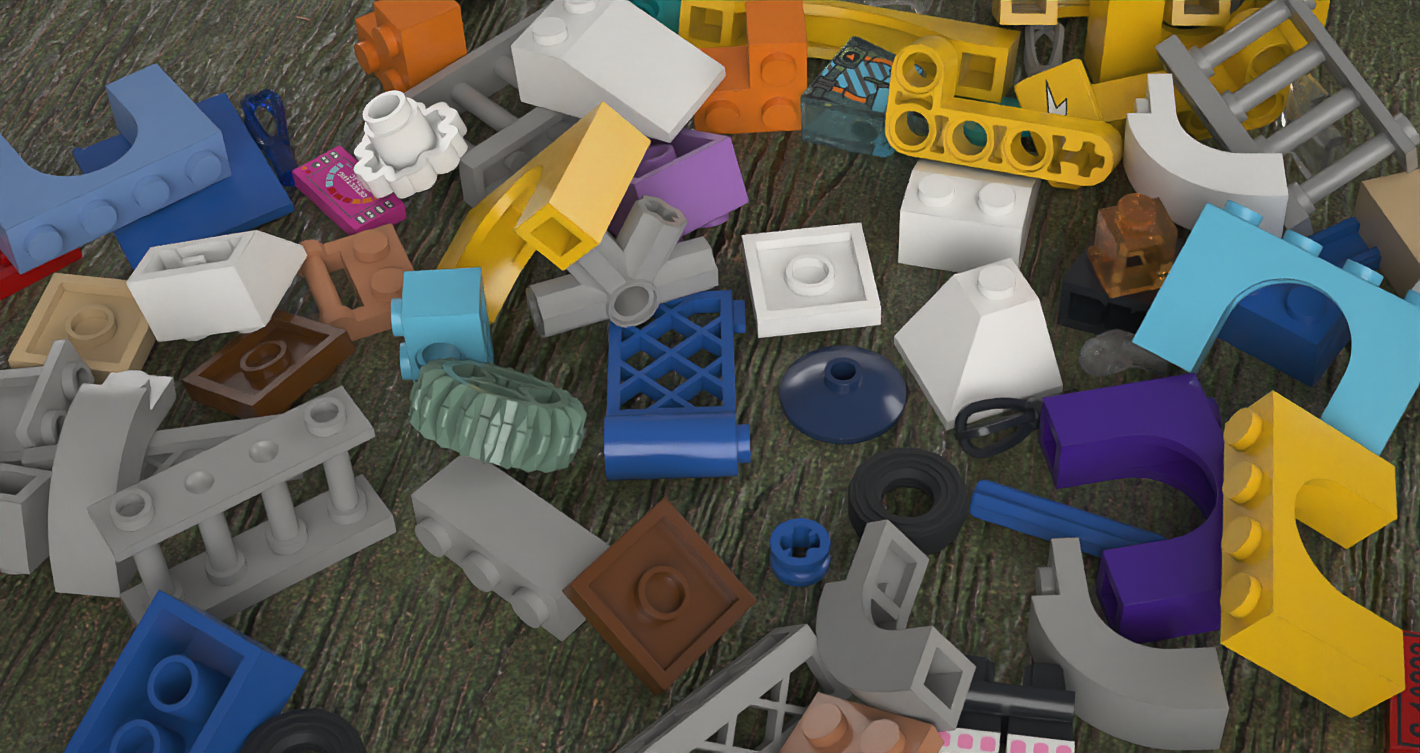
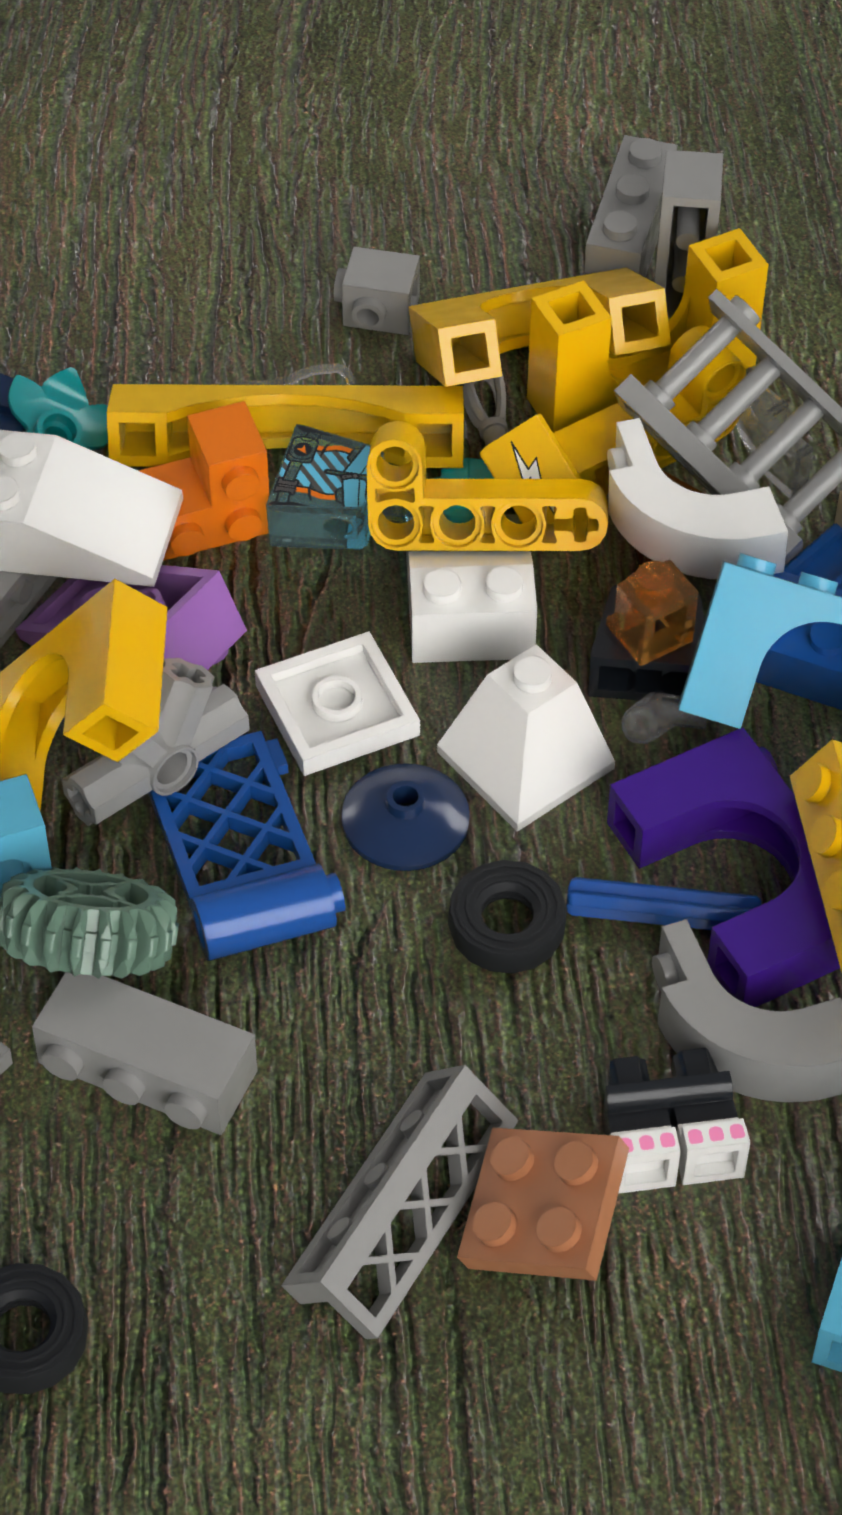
camera: 20 degrees left, 5 degrees up
reddish brown plate [562,497,757,696] -> none
blue bush [769,518,831,587] -> none
light grey arch [816,519,976,732] -> none
black piece [953,388,1079,458] -> none

